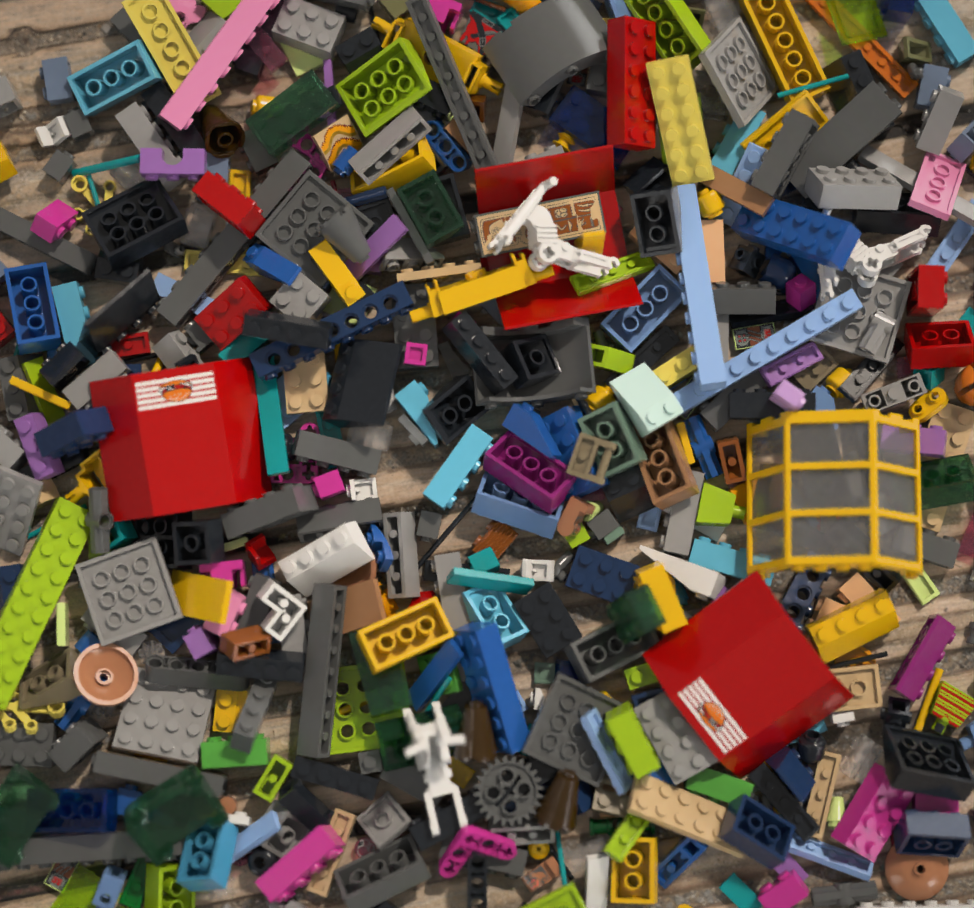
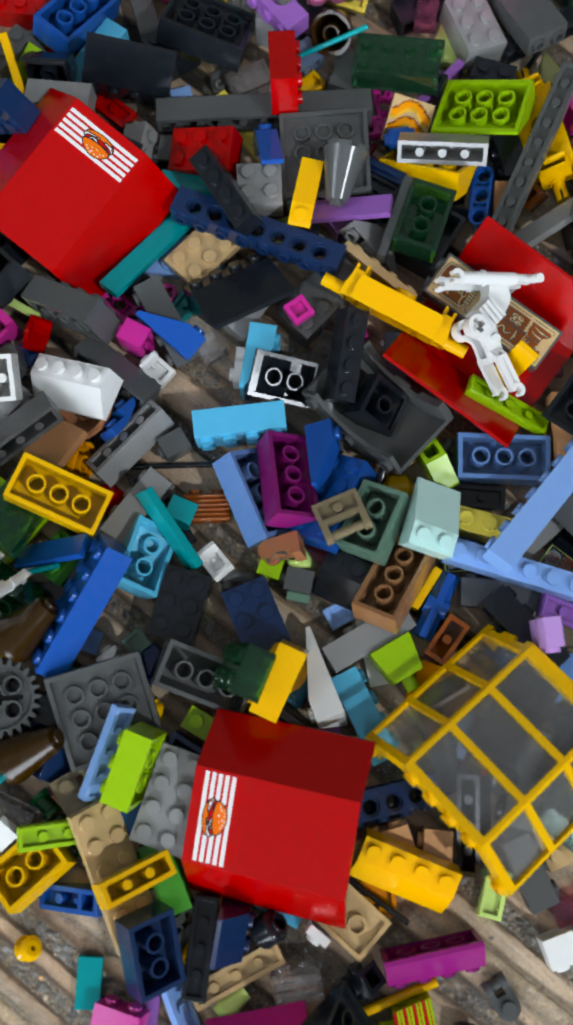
camera: 50 degrees right, 5 degrees down
none -> yellow brick [91,849,177,910]
none -> blue slope [135,310,206,361]
none -> teal axle [297,24,369,58]

